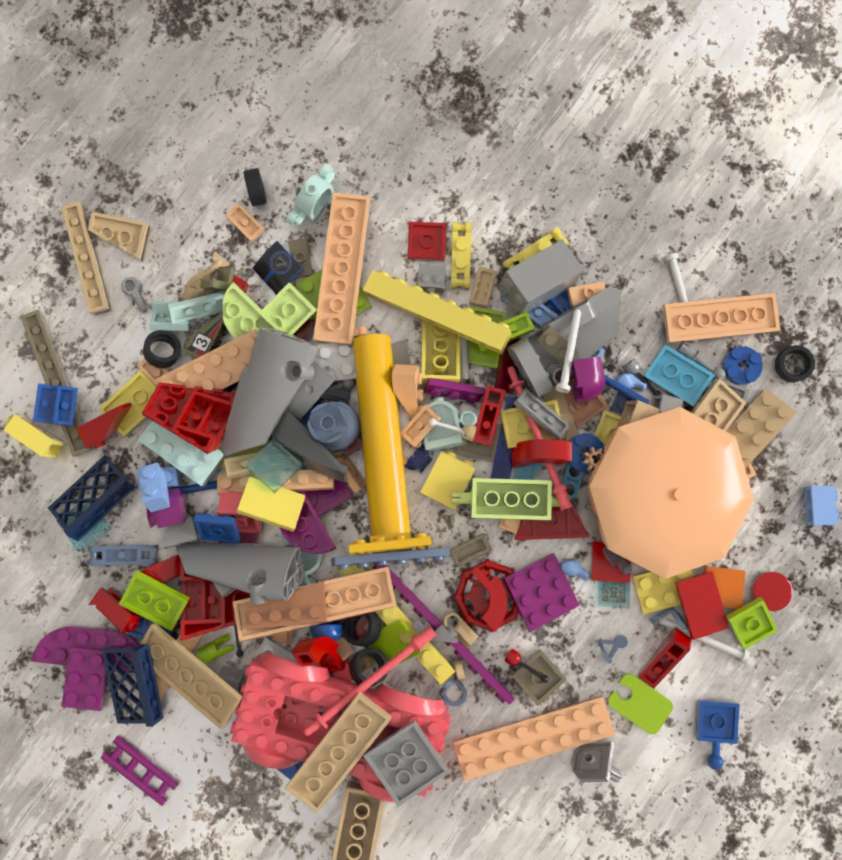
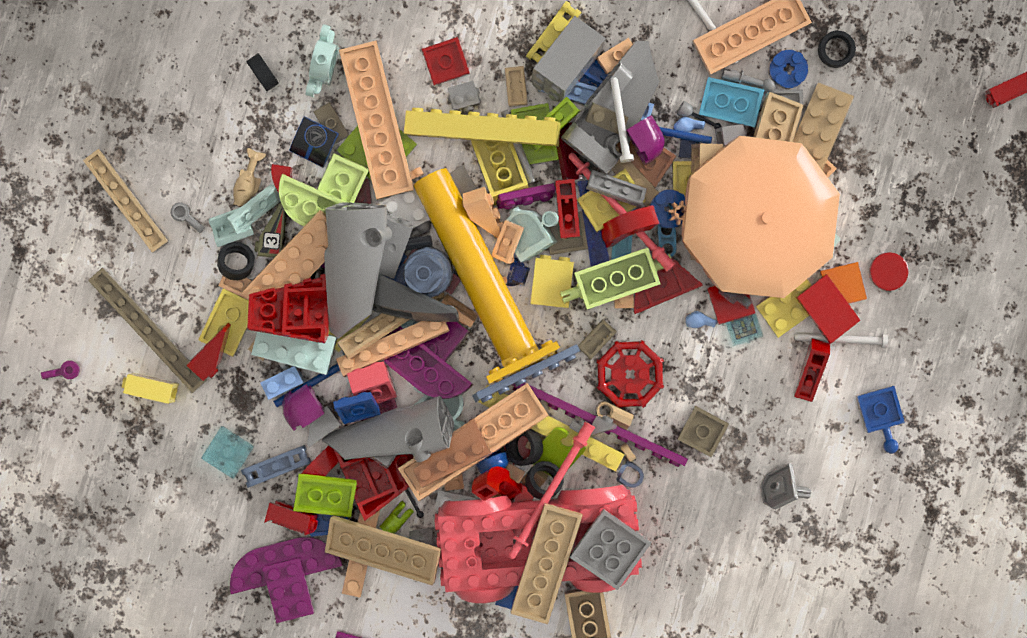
camera: 25 degrees left, 5 degrees up
blue slope [33,383,78,426] -> none
dark blue fence [48,455,136,542] -> none
tan wing [88,212,149,260] -> none
dark blue fence [102,644,164,727] -> none
light blue brick [138,462,170,512] -> none
olive panel [200,267,234,291] -> none
light nougat plate [225,202,266,243] -> none
light yellow tile [236,476,305,532] -> none
clear light blue plate [246,438,302,494] -> none
hinge [429,418,476,442] -> none
light yellow plate [451,221,471,289] -> none
light nougat plate [453,696,615,781] -> none
red arch [471,566,507,632] -> none
magenta plate [503,553,580,632] -> none
hinge [505,649,549,683] -> none
sand blue piece [598,635,628,664] -> none
lime piece [608,674,673,734] -> none
sand blue piece [650,607,687,629] -> none
lime plate [726,597,778,650] -> none
light blue brick [804,485,839,526] -> none

